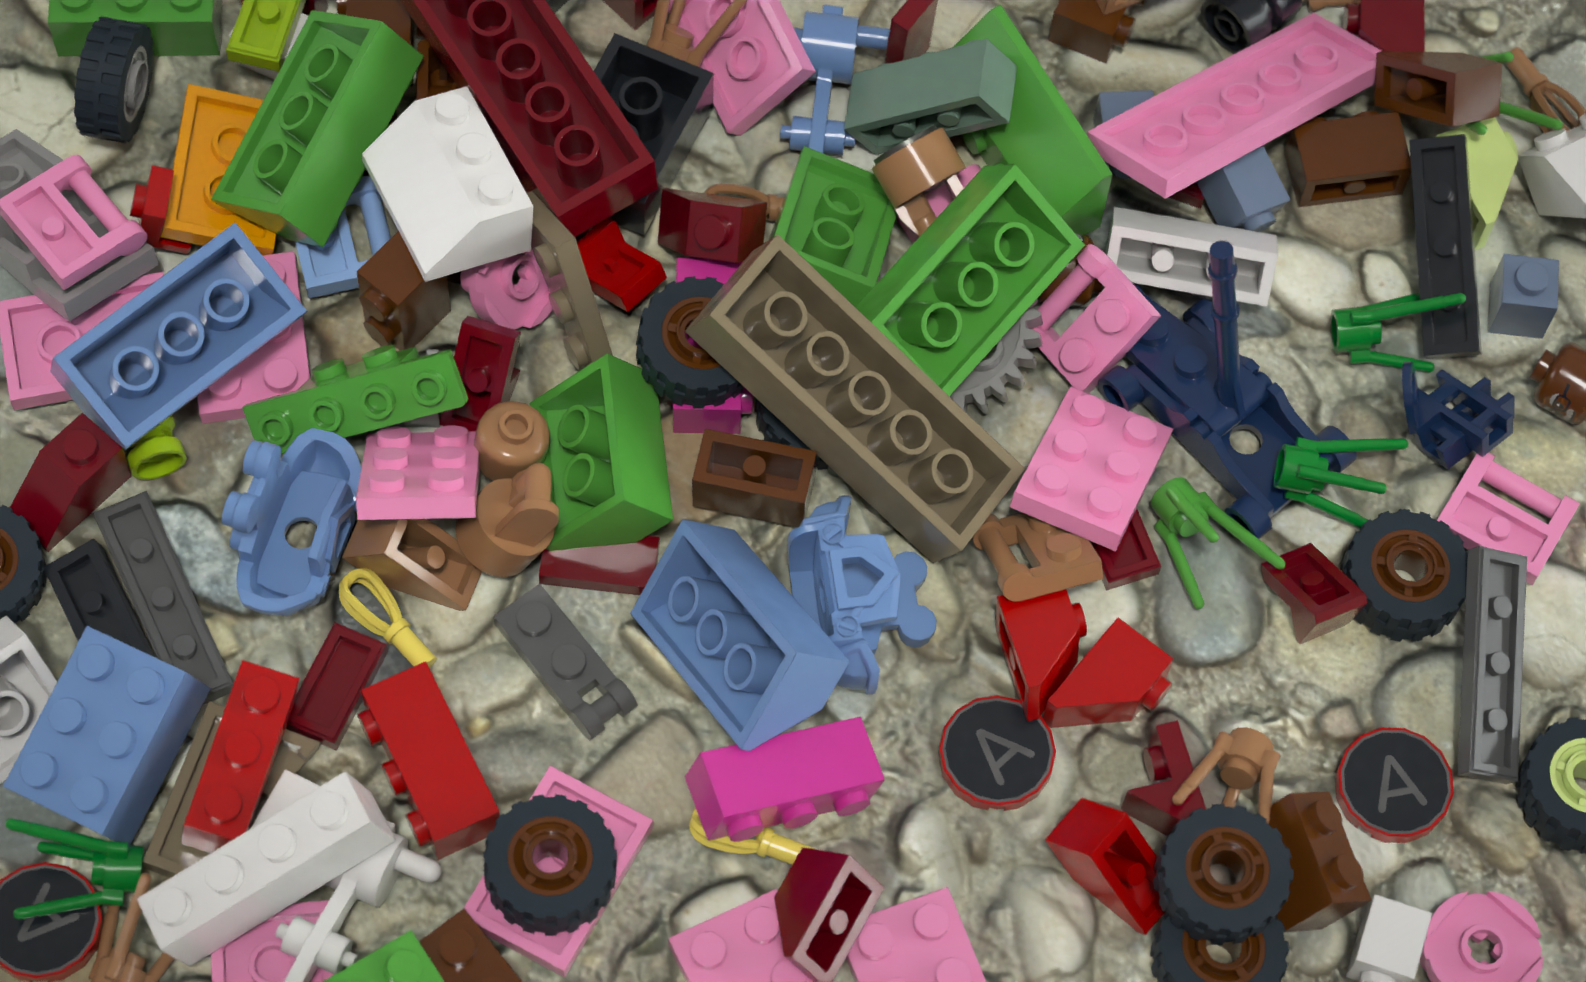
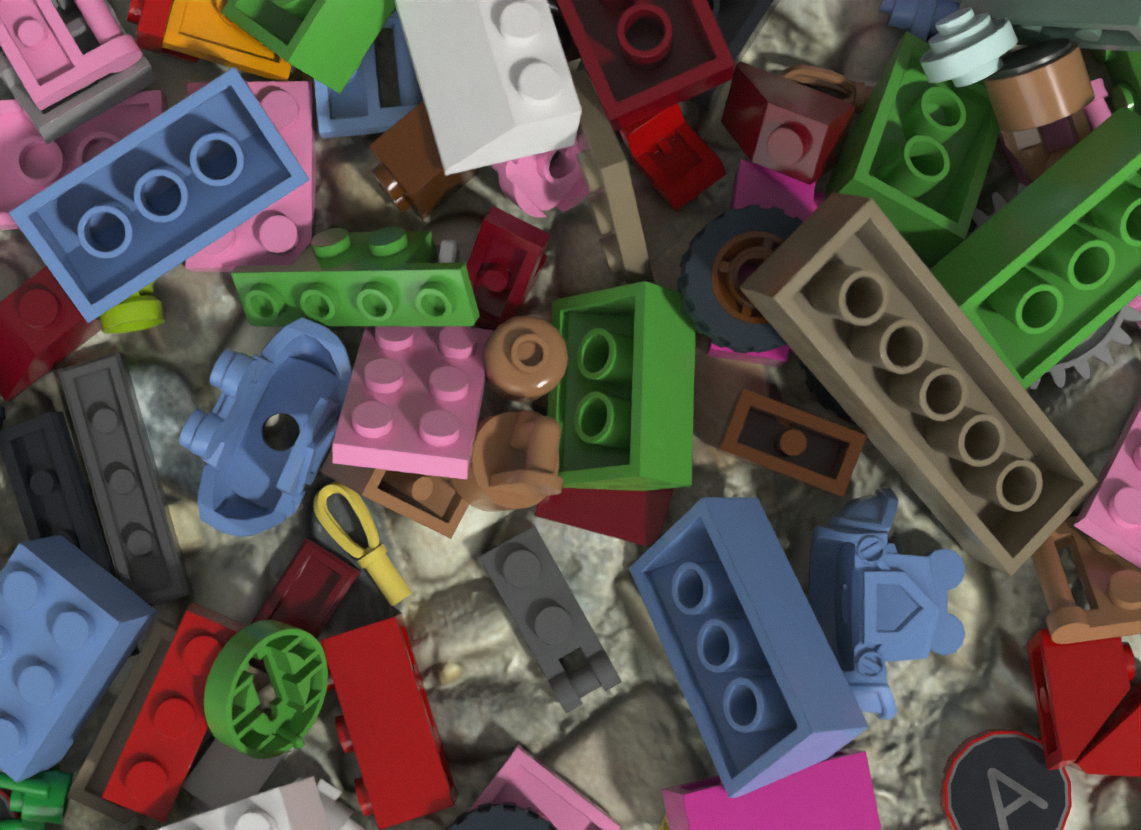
camera: 15 degrees right, 20 degrees up
none -> bright green piece [204,620,328,759]
none -> light aqua plate [919,7,1018,87]

